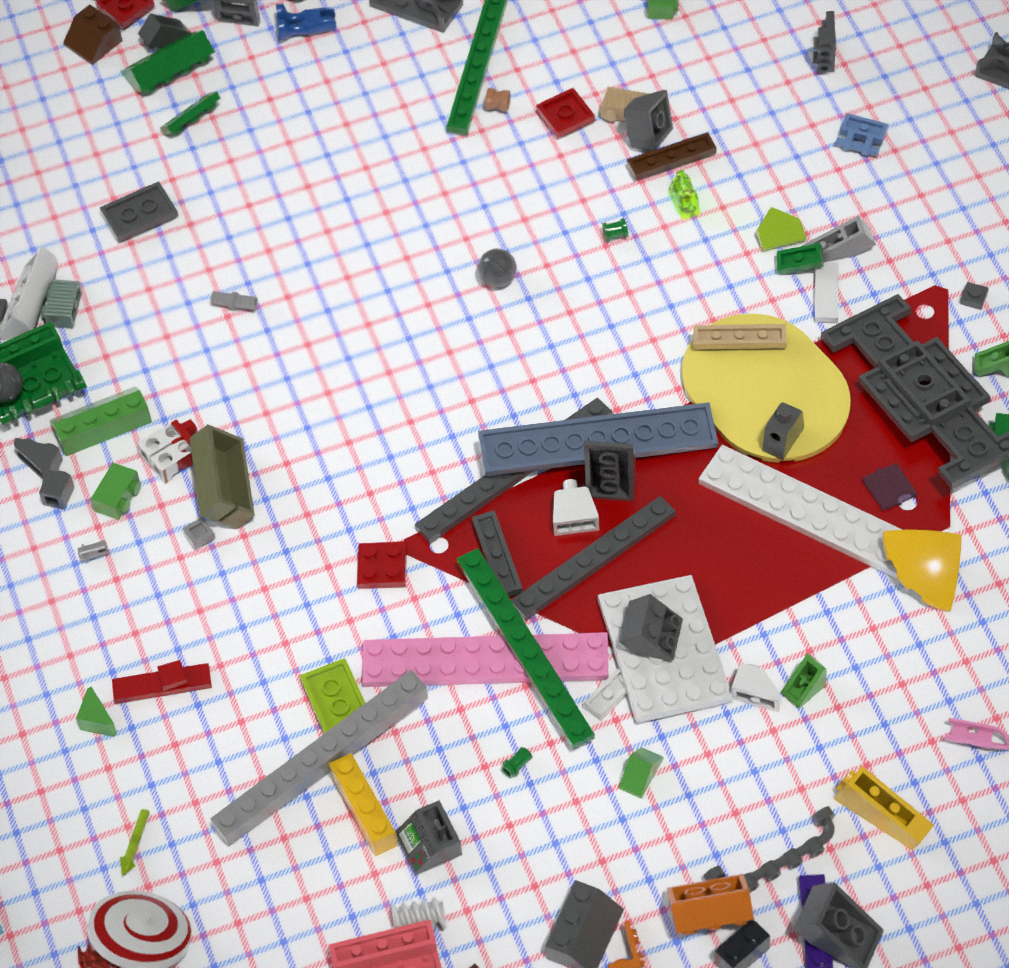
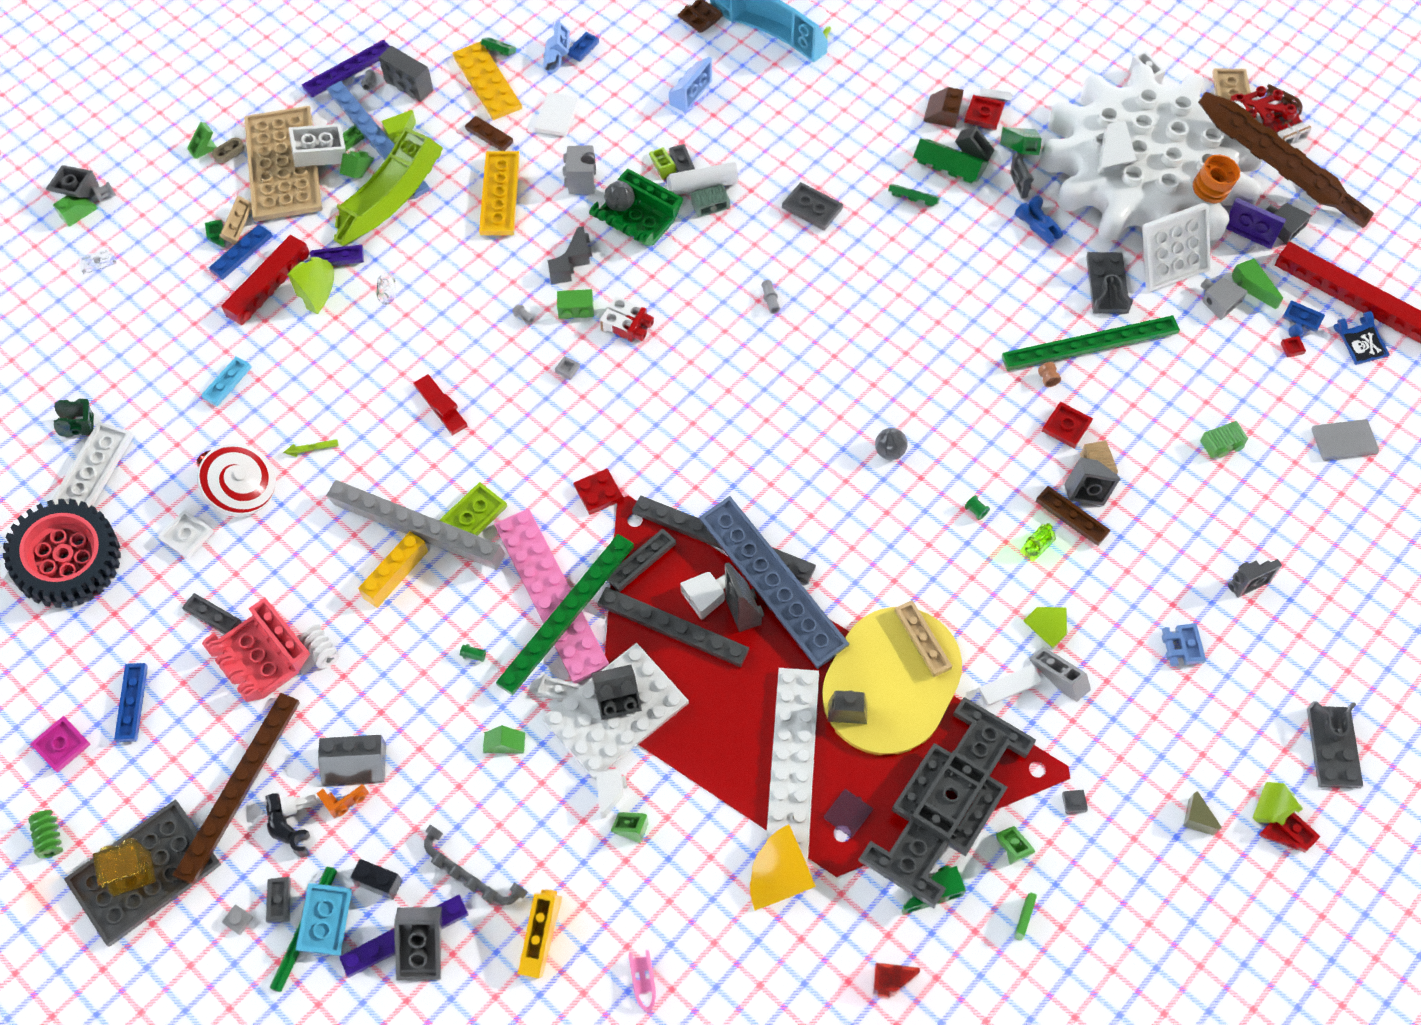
camera: 60 degrees right, 5 degrees up
bright green slope [50,386,152,456] -> none
bright green slope [76,686,117,737] -> none
olive piece [190,424,255,529] -> none
dark grey slope [395,800,462,875] -> none
orange brick [667,874,754,935] -> none
green plate [777,243,824,275] -> none

